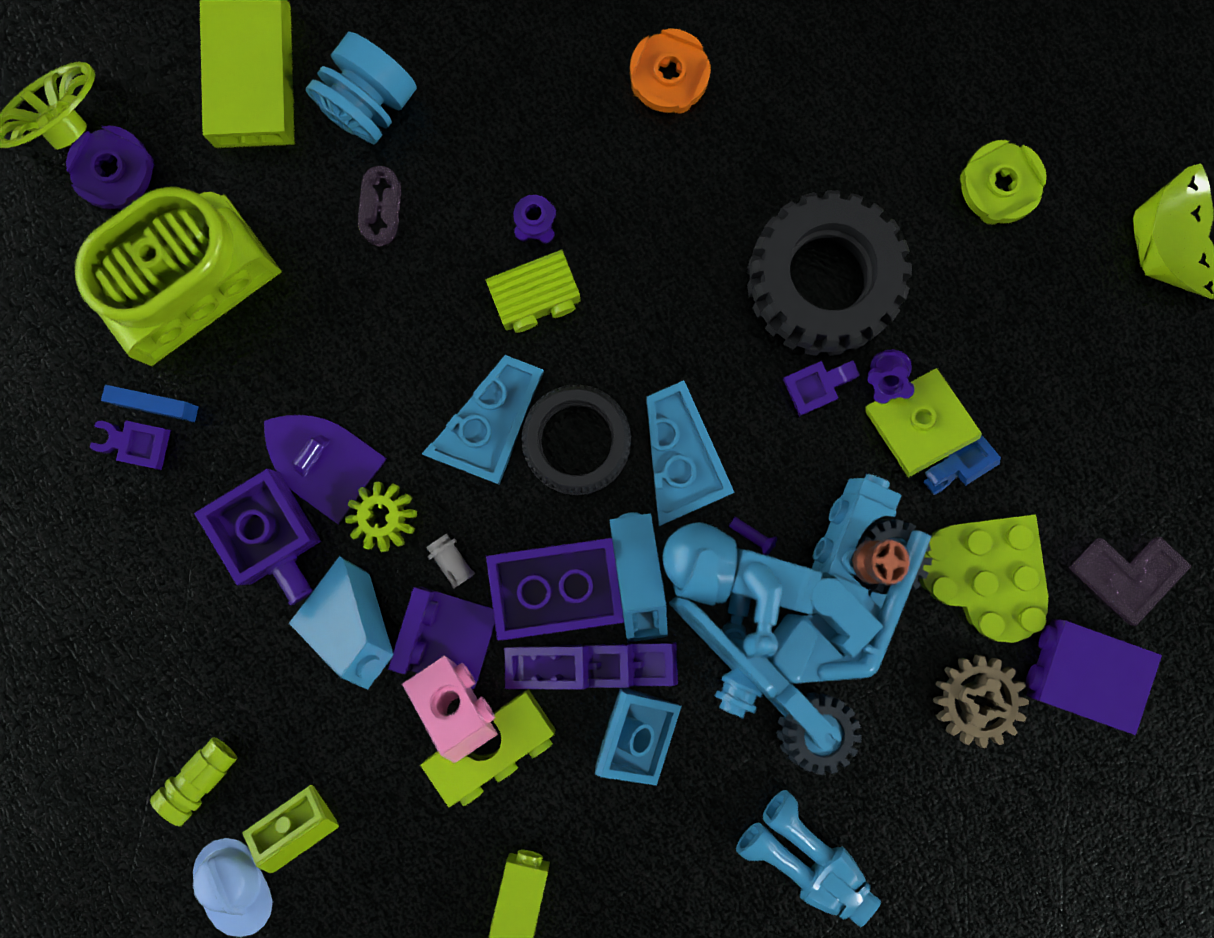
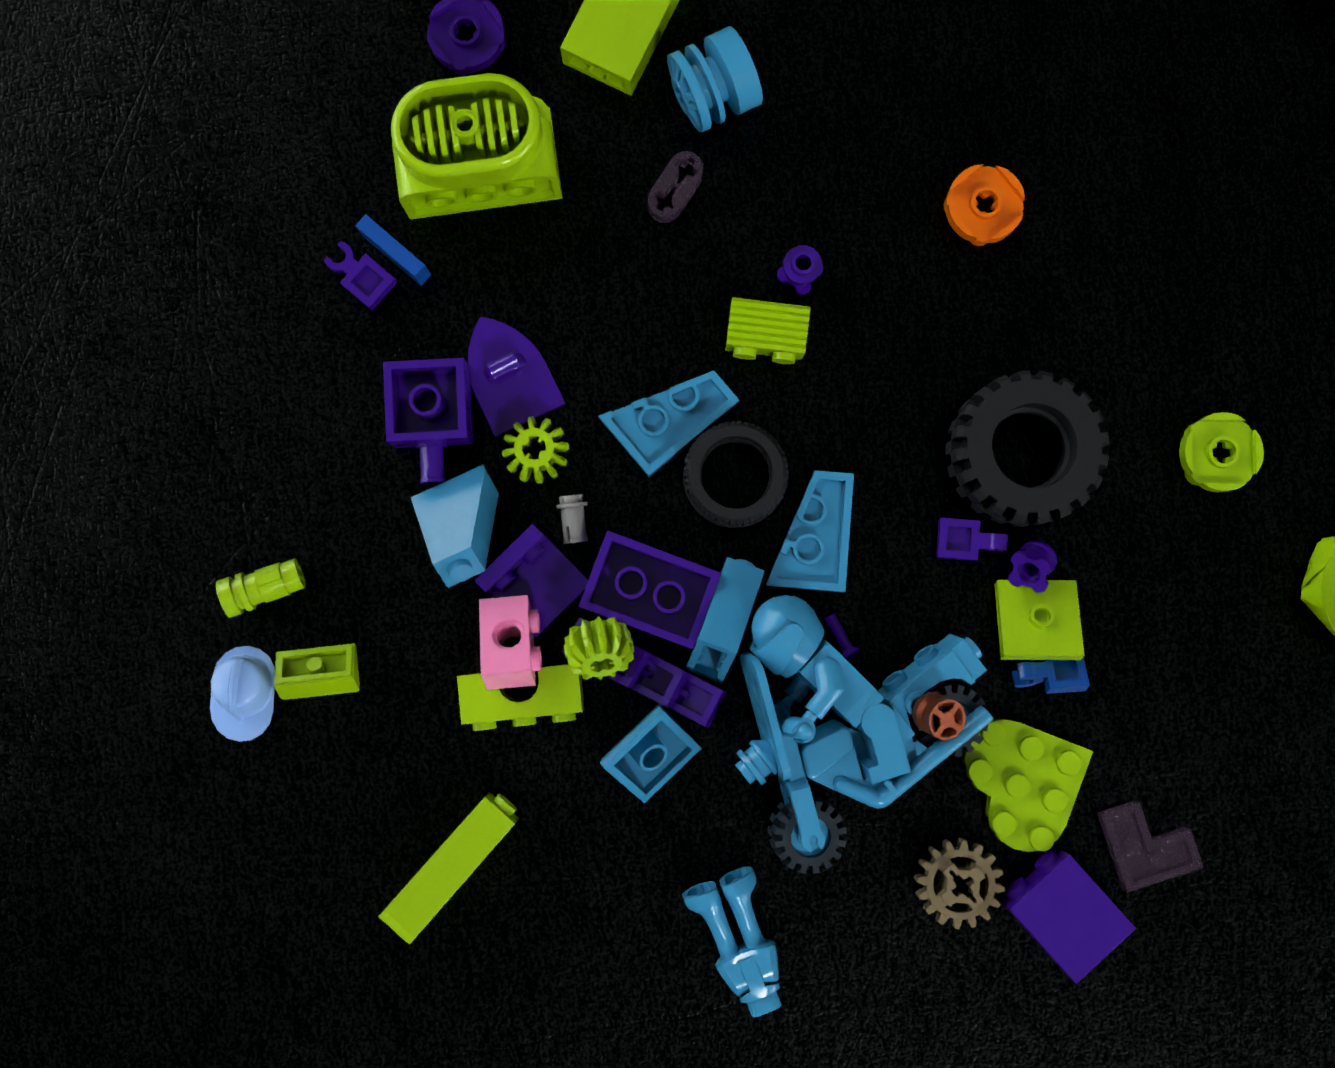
camera: 25 degrees right, 0 degrees up
none -> lime gear [564,616,634,680]

